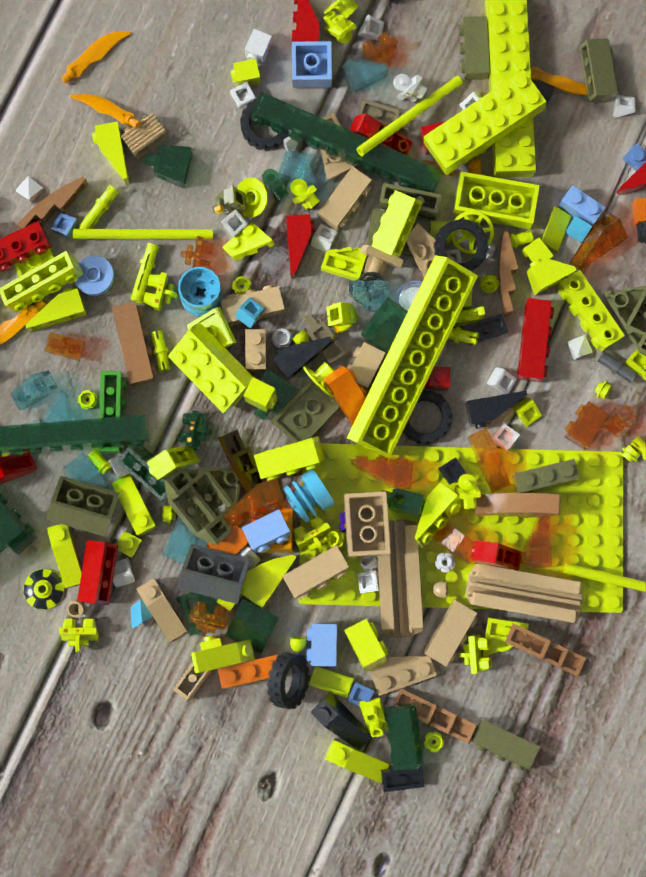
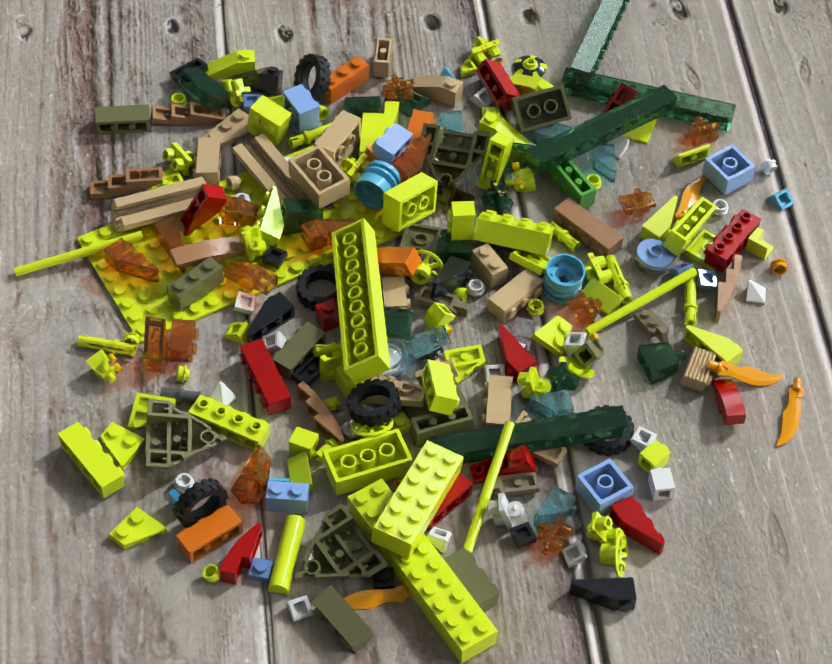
camera: 150 degrees right, 30 degrees down
clear light blue slope [10,370,58,411] -> none
dark grey slope [178,544,250,604] -> none
neon yellow slope [191,640,255,673] -> none
neon yellow plate [200,635,223,650] -> none
medium azure slope [235,297,265,328] -> none
neon yellow slope [527,258,576,296] -> none
none -> clear orange slope [104,237,159,283]
none -> neon yellow brick [268,515,306,595]
none -> olive brick [272,322,326,381]
none -> neon yellow pin [288,122,332,149]
none -> olive wedge [294,503,388,580]
none -> neon yellow tile [460,58,477,78]
none -> neon yellow piece [505,162,536,192]
none -> black plate [509,522,537,549]
none -> neon yellow slope [580,277,622,315]
none -> dark tan hinge [634,309,669,343]
none -> medium blue plate [668,263,694,276]
none -> red slope [712,379,746,425]

